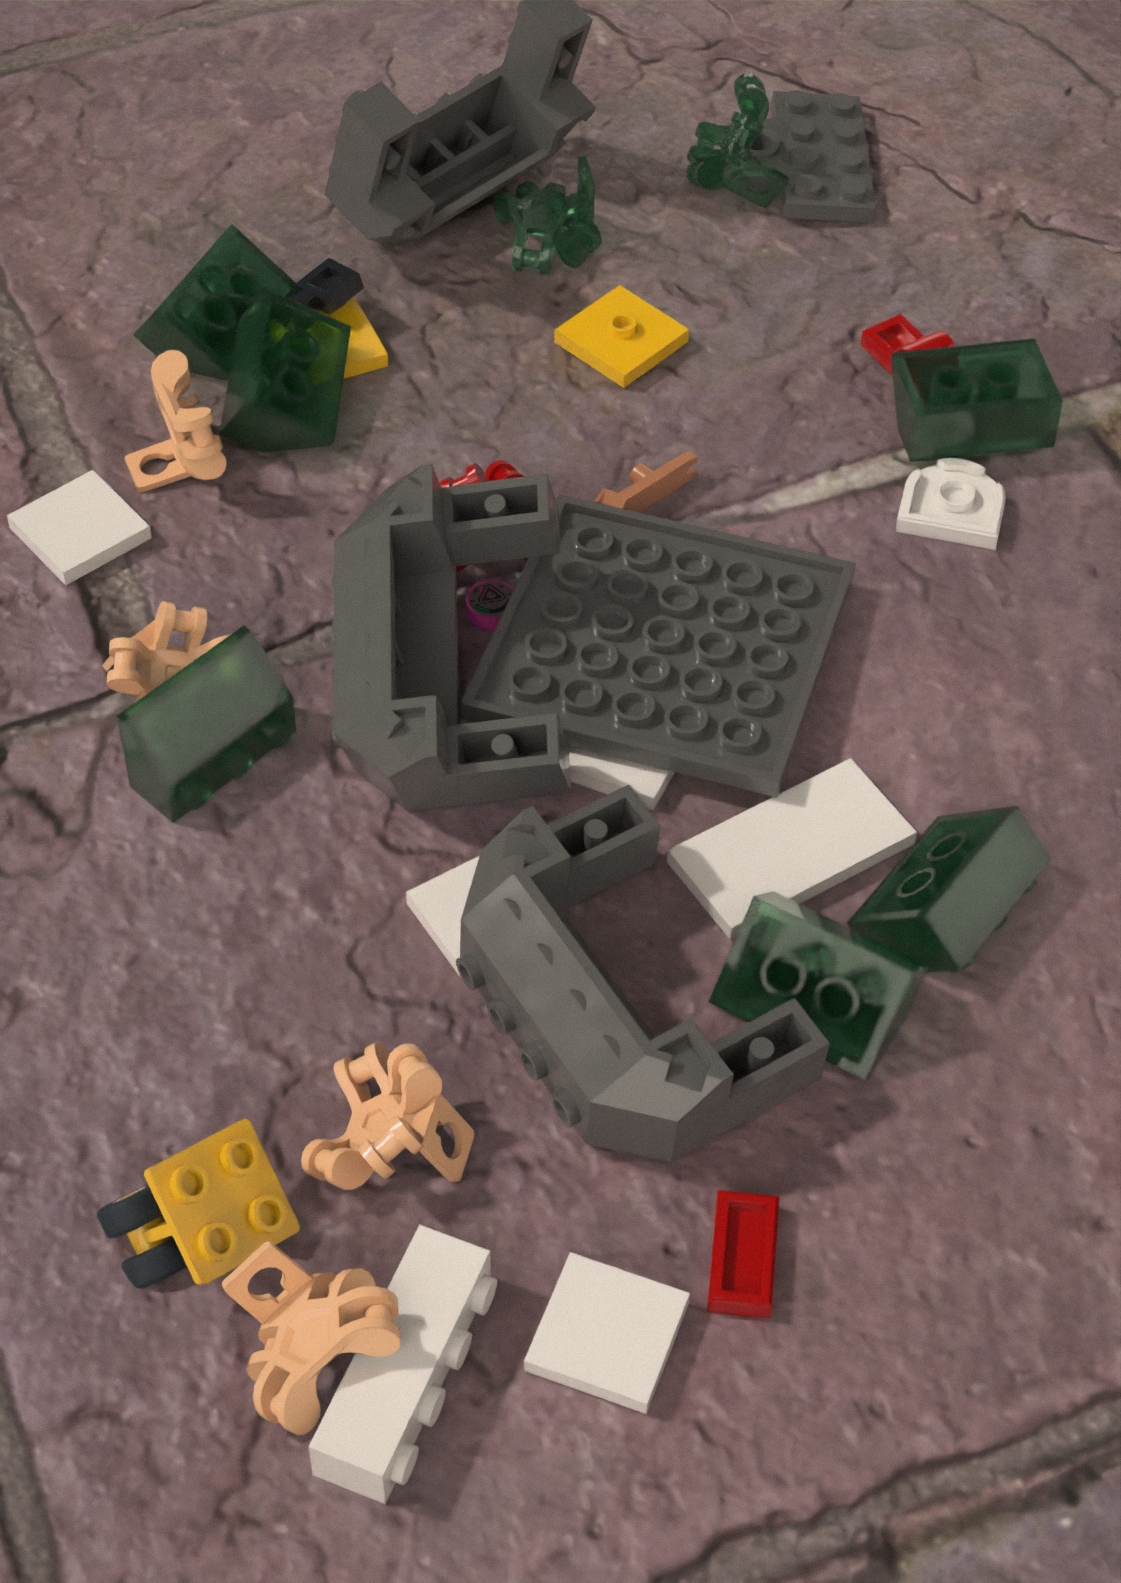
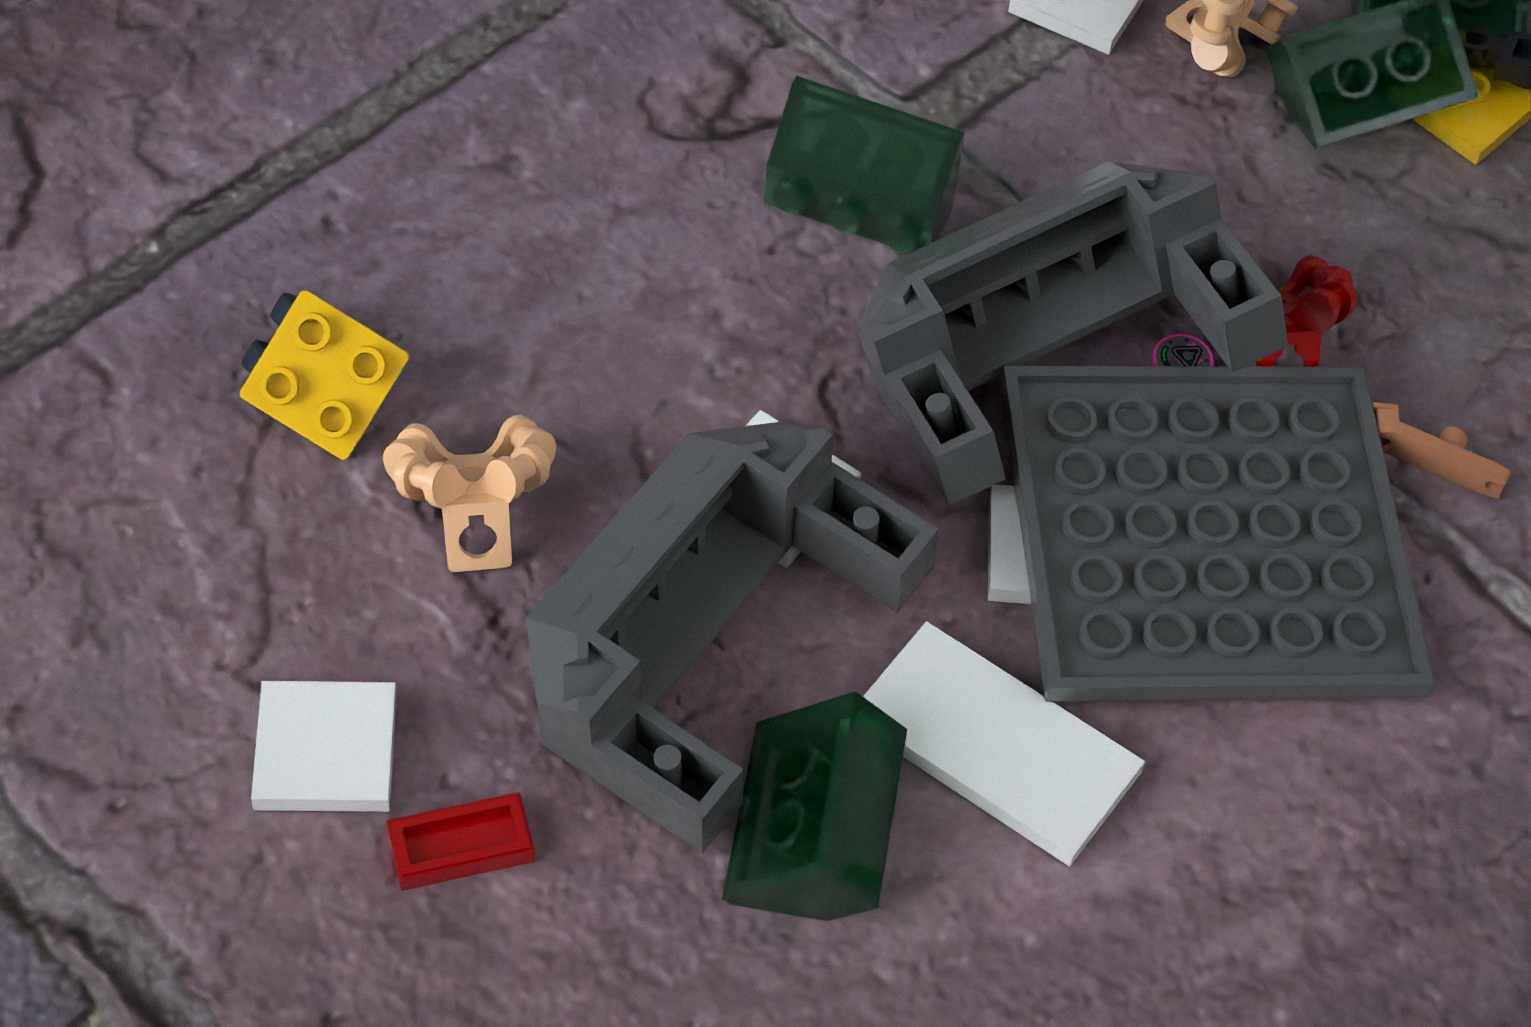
camera: 65 degrees right, 5 degrees up
light nougat piece [102,601,250,743] -> none
light nougat piece [222,1241,401,1435] -> none
white brick [309,1224,497,1504] -> none
clear green slope [846,806,1052,973] -> none

